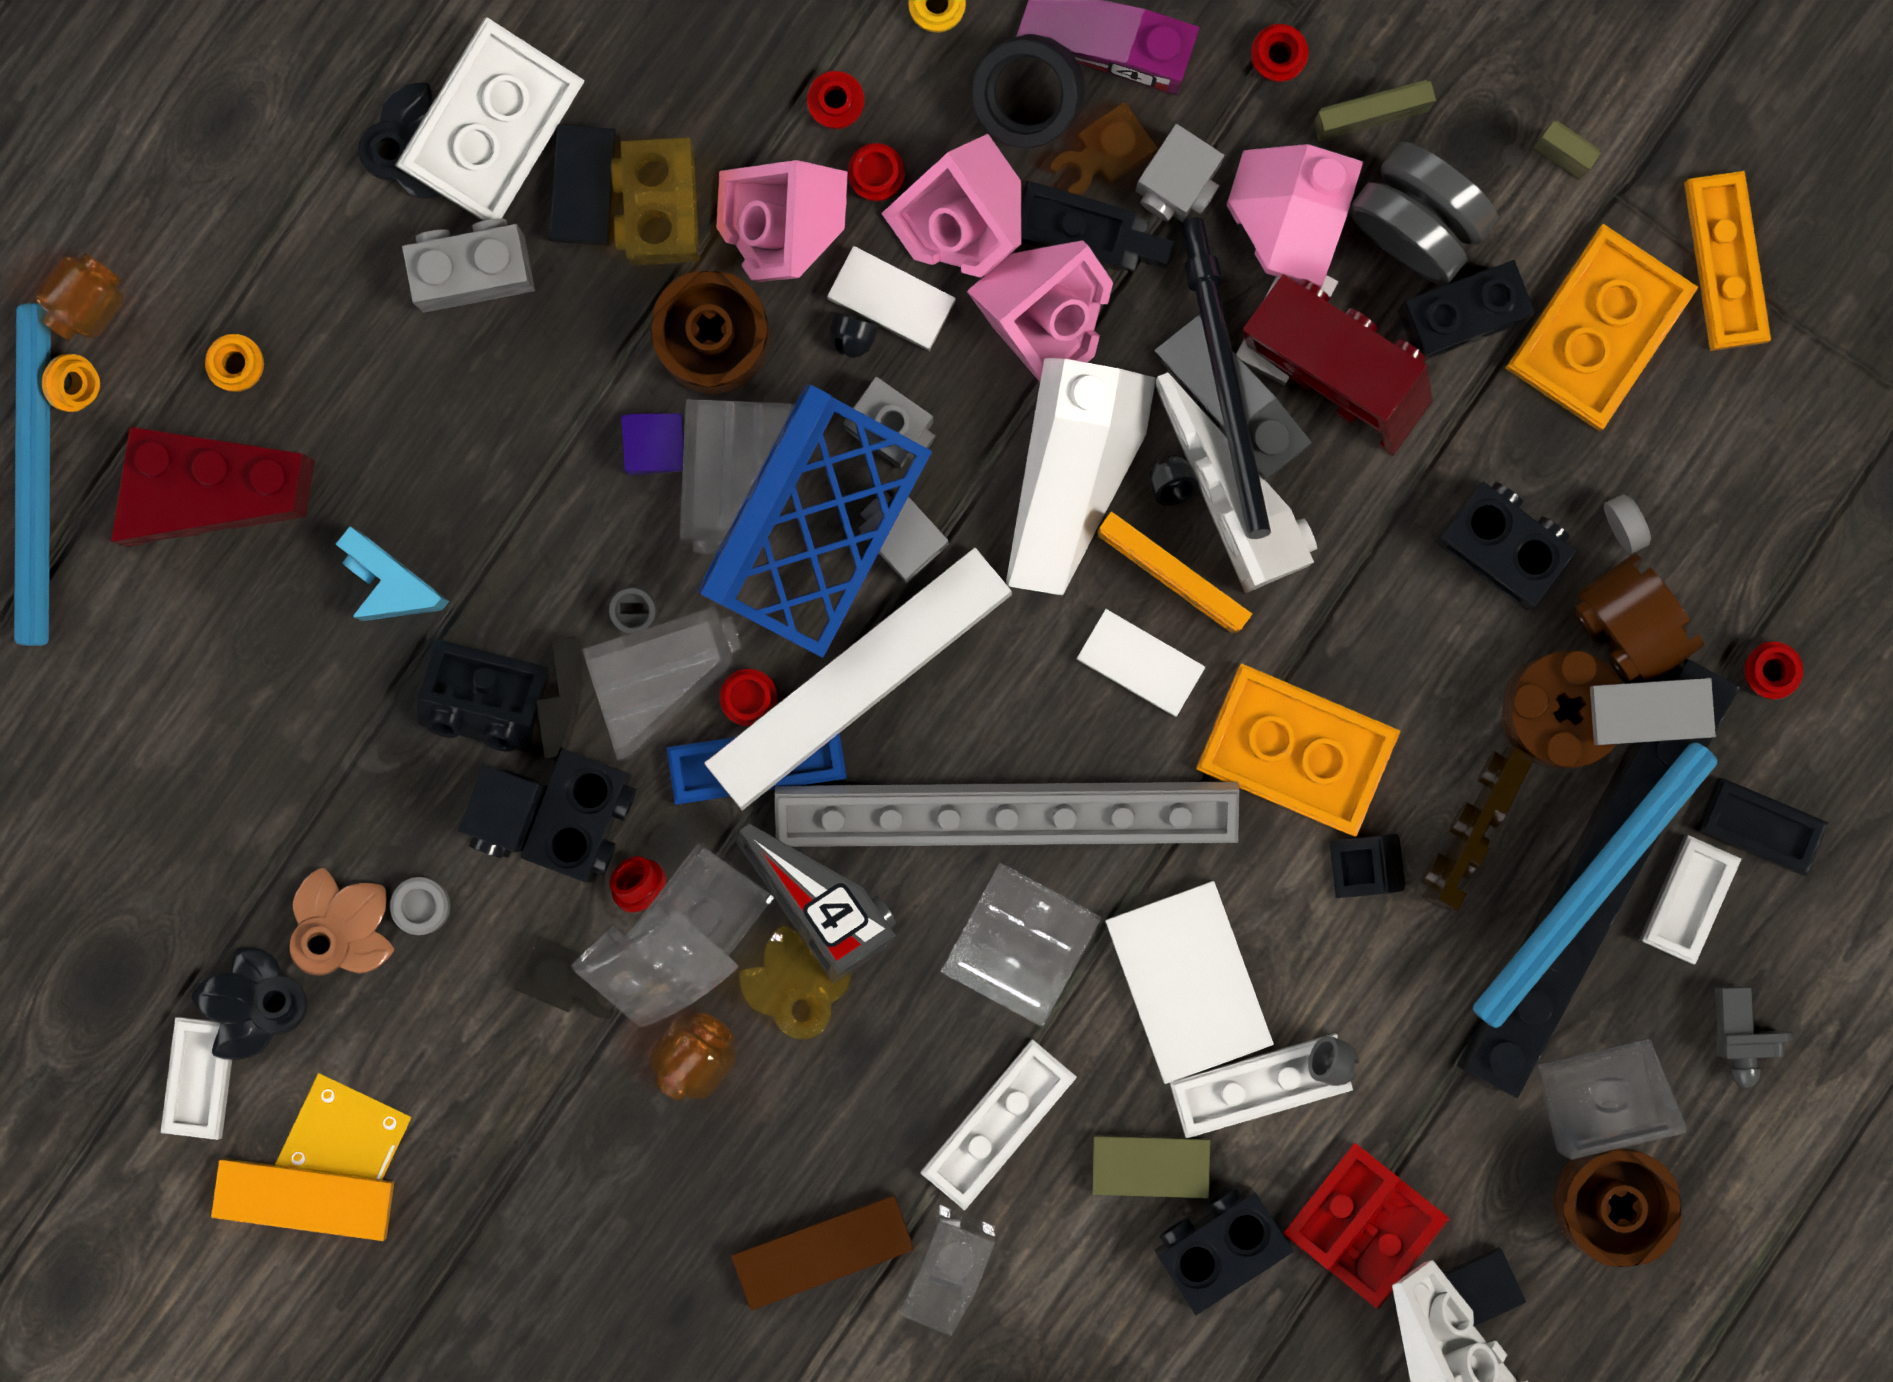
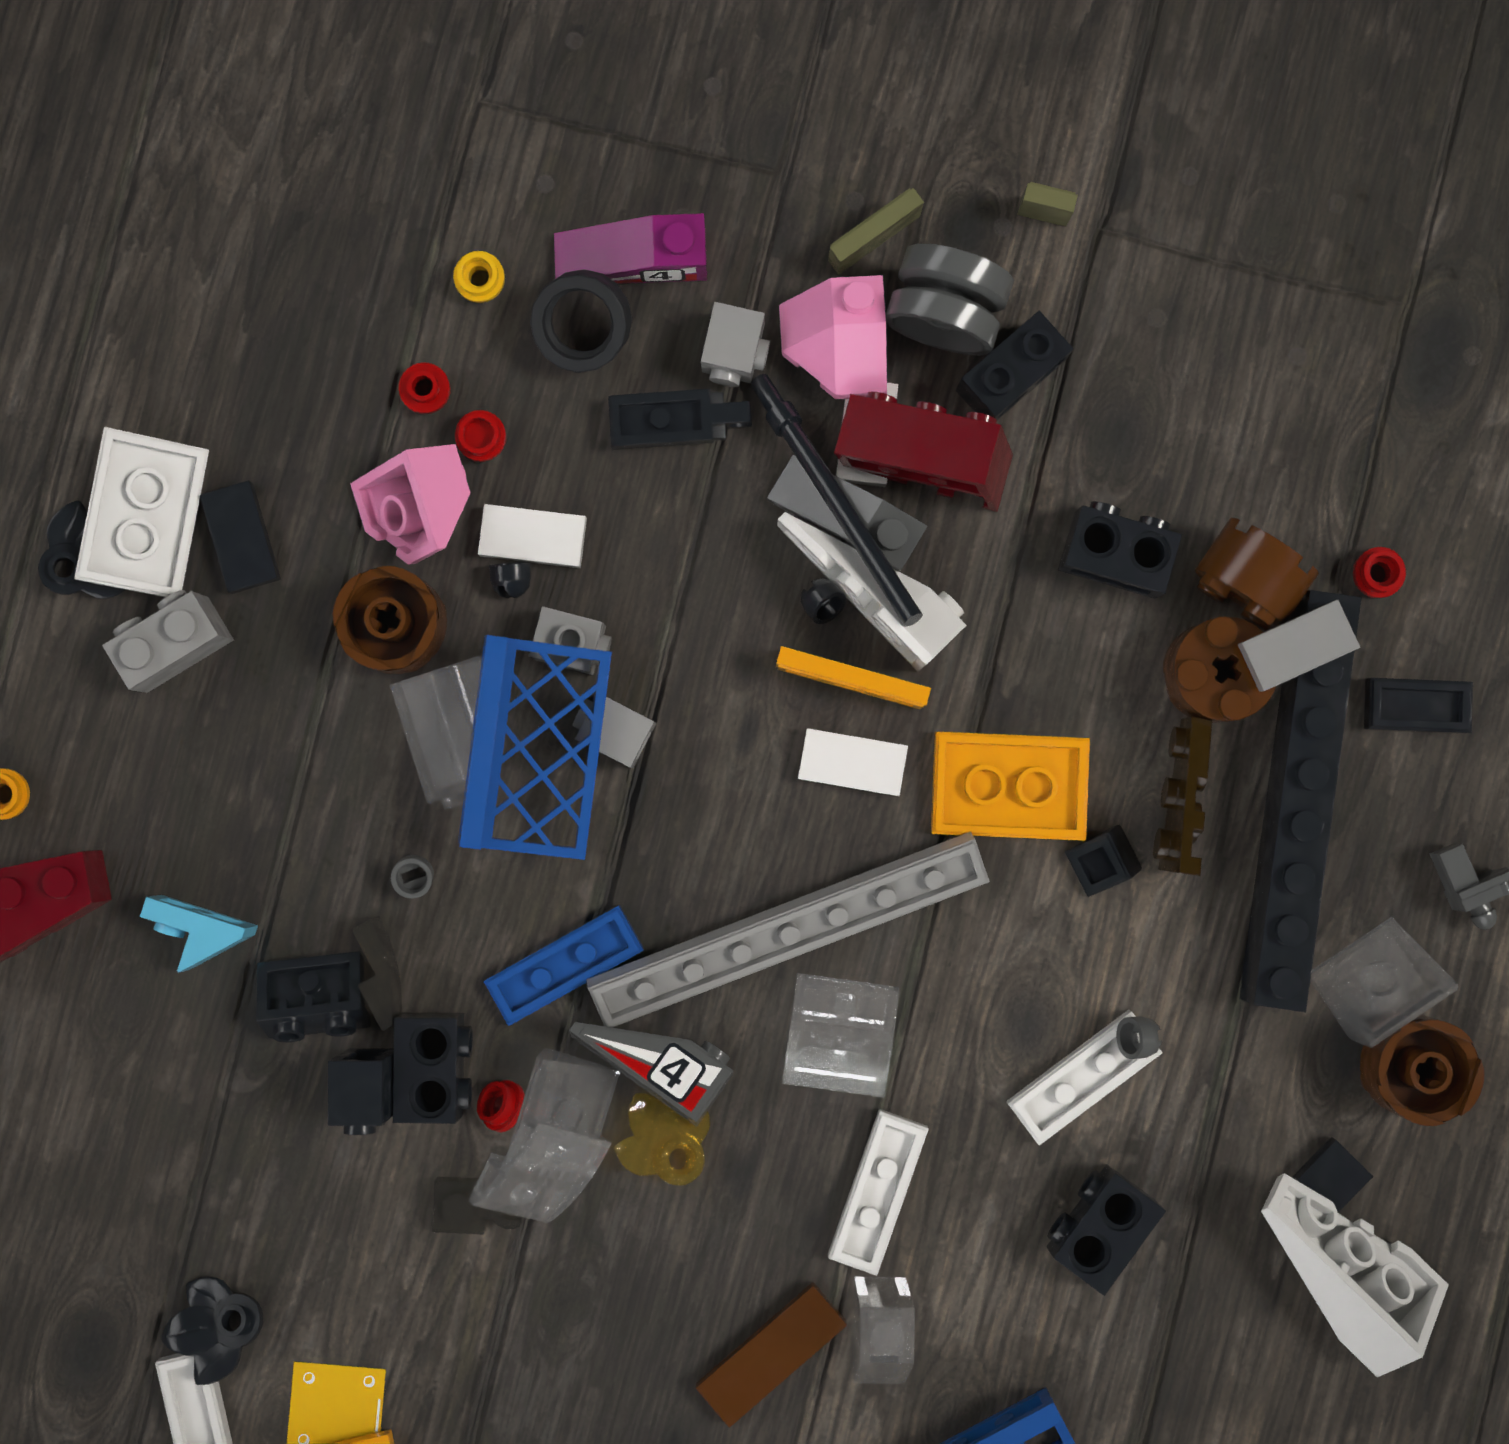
camera: 20 degrees left, 0 degrees up
nougat plate [289,868,394,976] -> none
light grey tile [390,877,451,935] -> none
clear slope [582,607,742,761] -> none
clear yellow brick [611,138,700,265] -> none
dark purple slope [621,413,686,476] -> none
clear orange head [650,1012,737,1101] -> none
white tile [705,548,1012,810] -> none
red plate [720,669,778,727] -> none
bright pink slope [882,134,1021,277] -> none
bright pink slope [967,240,1113,382] -> none
white wedge [1006,358,1156,595] -> none
clear orange plate [1050,102,1158,196] -> none
olive tile [1092,1135,1210,1198] -> none
white tile [1105,881,1274,1084] -> none
red plate [1251,24,1309,82] -> none
red slope [1283,1143,1451,1310] -> none
dark azure axle [1473,742,1718,1028] -> none
light orange tile [1505,224,1698,432] -> none
light grey tile [1604,494,1651,554] -> none
white tile [1639,835,1741,964] -> none
light orange tile [1684,171,1771,351] -> none

